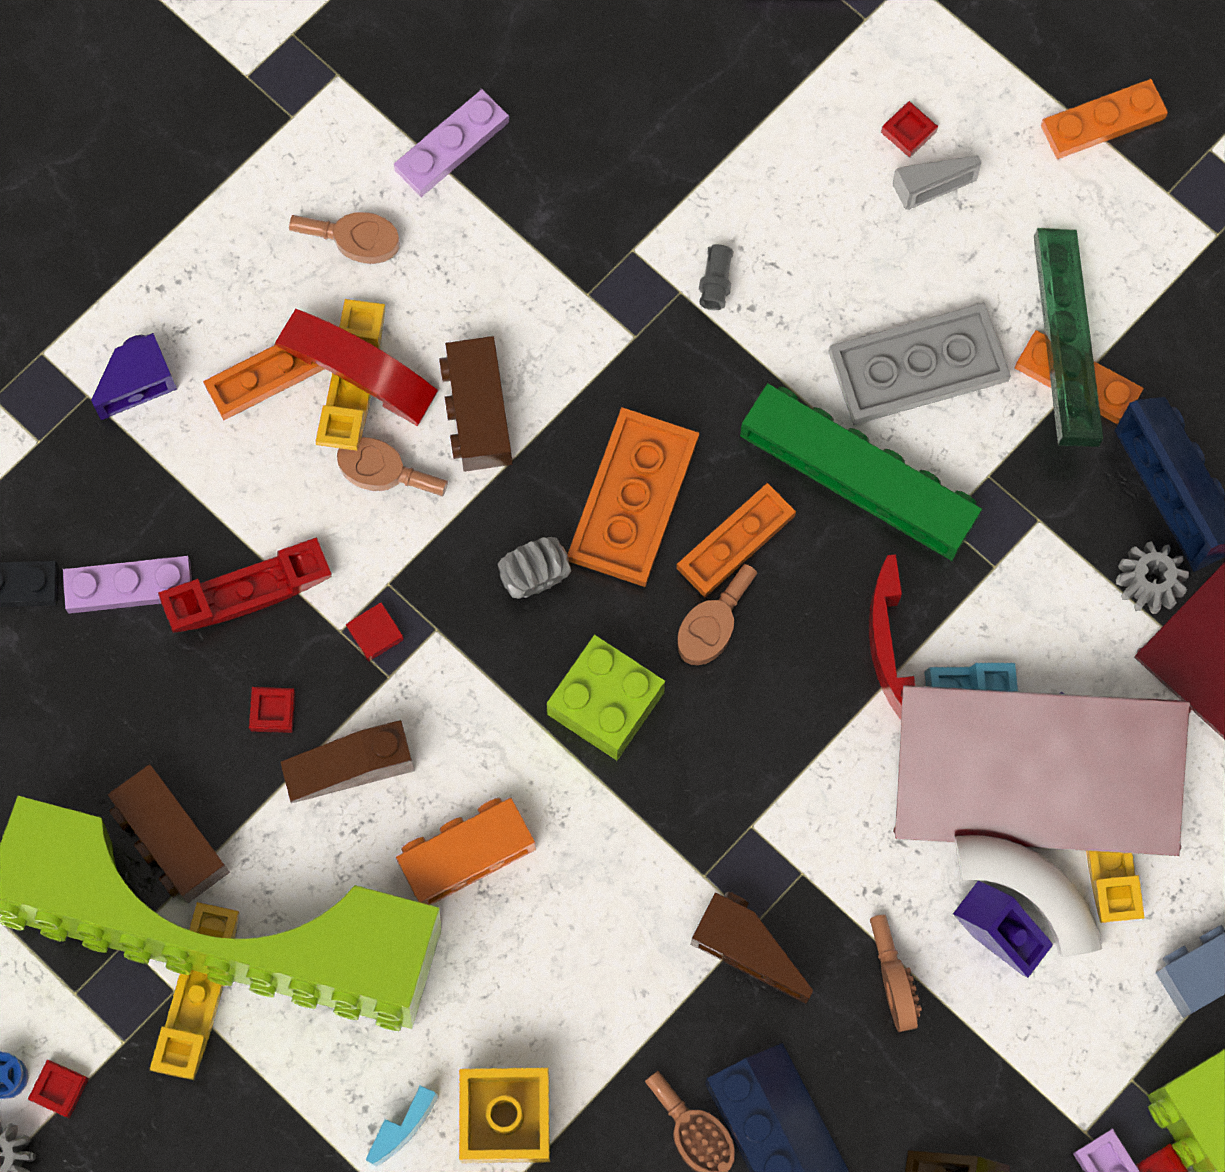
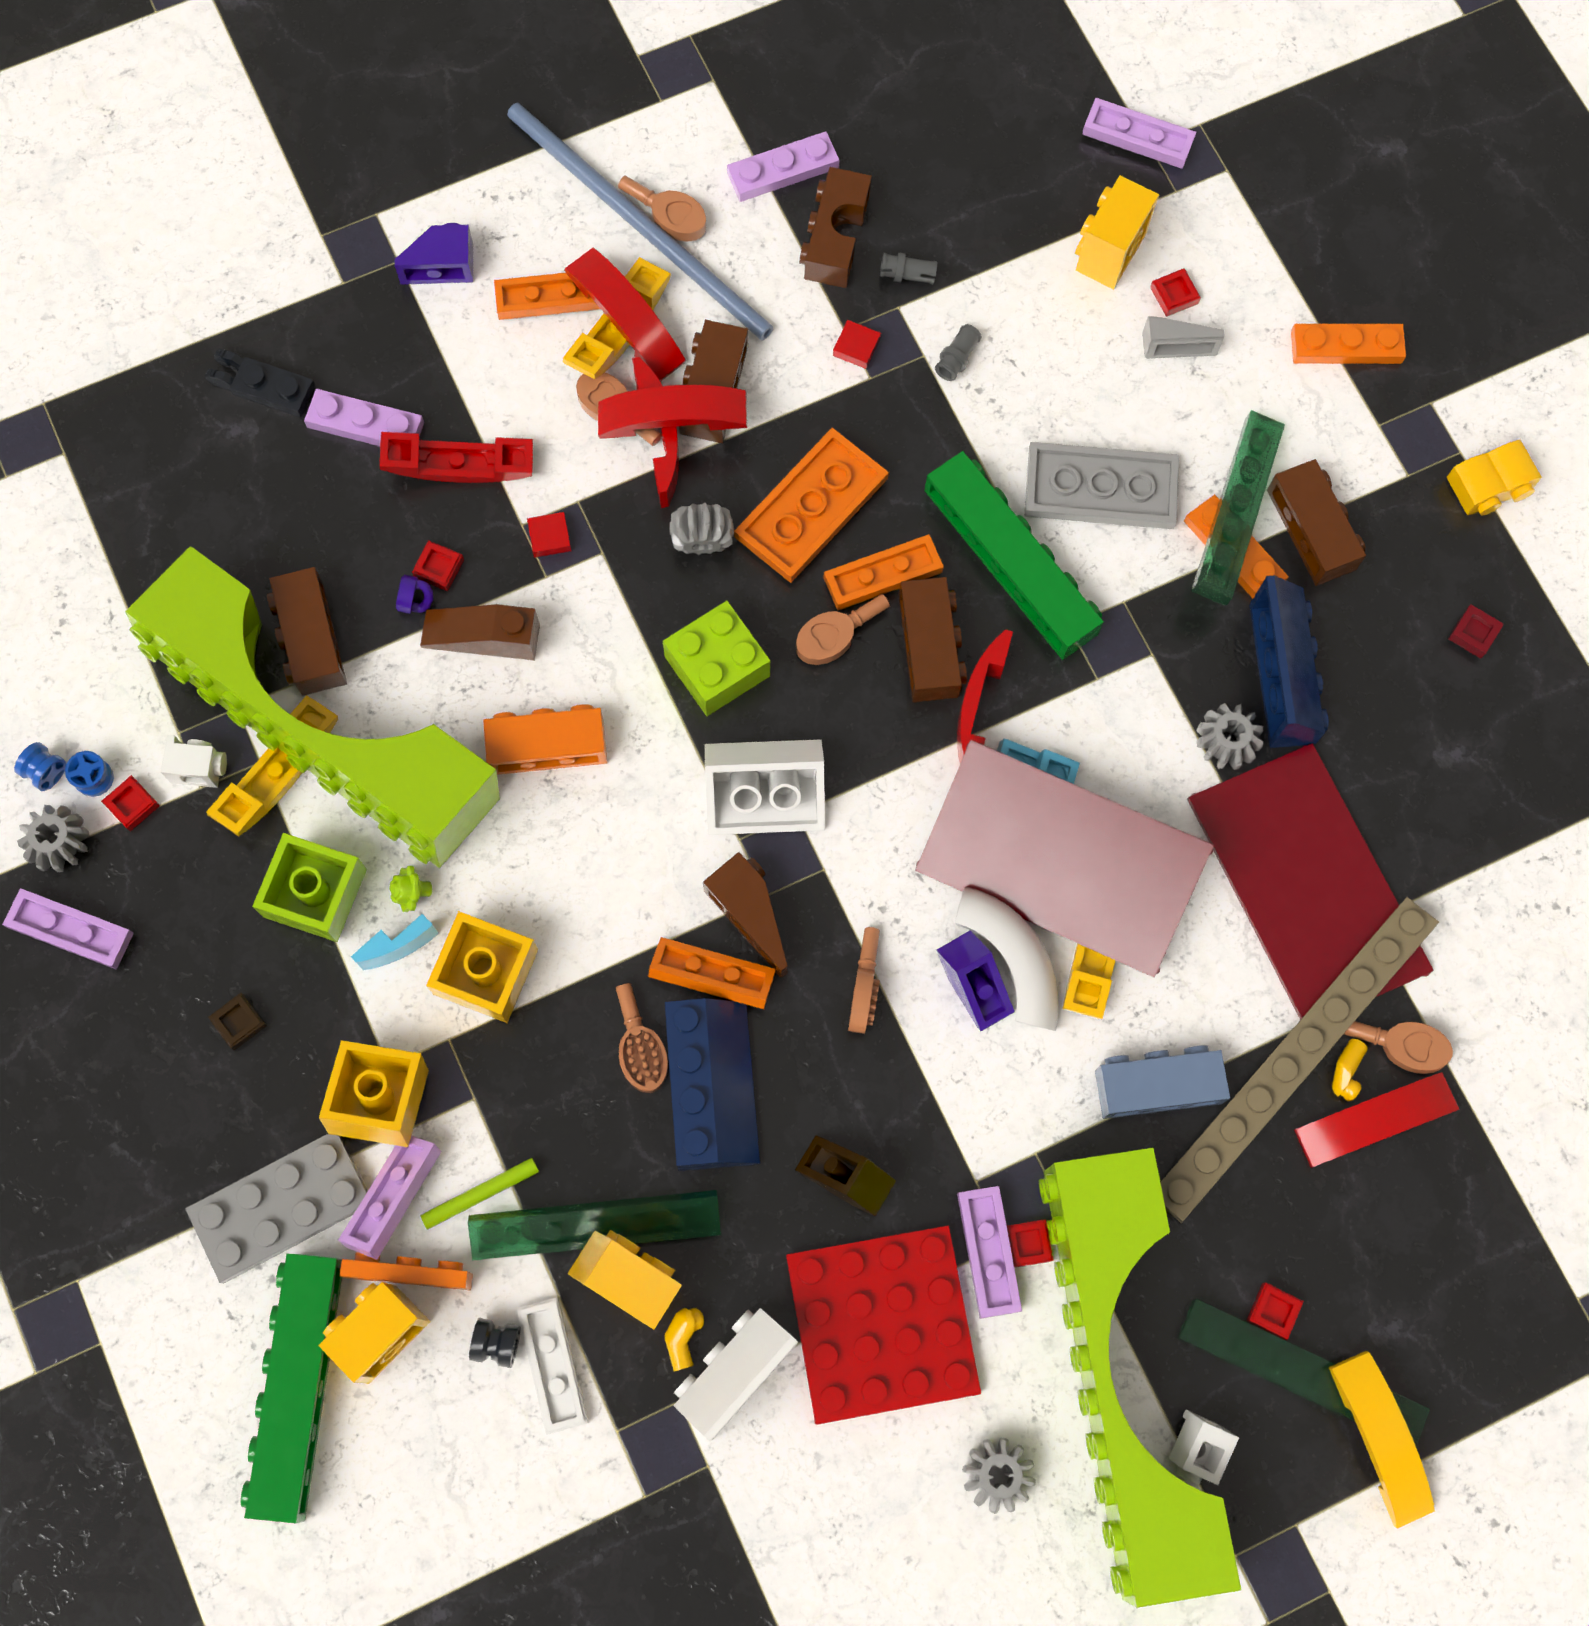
camera: 20 degrees right, 0 degrees up
none -> white brick [161,735,227,788]
none -> lime brick [252,833,367,942]
none -> lime plant [389,866,432,912]
none -> dark purple tile [396,574,433,614]
none -> sand blue piece [507,103,773,341]
none -> red slope [598,385,747,439]
none -> red slope [632,357,679,508]
none -> orange plate [648,937,776,1009]
none -> white slope [705,739,825,835]
none -> reddish brown arch [799,167,872,288]
none -> red tile [833,320,881,369]
none -> dark grey pin [880,252,937,285]
none -> reddish brown brick [899,577,967,702]
none -> yellow brick [1075,175,1159,290]
none -> reddish brown brick [1267,459,1366,586]

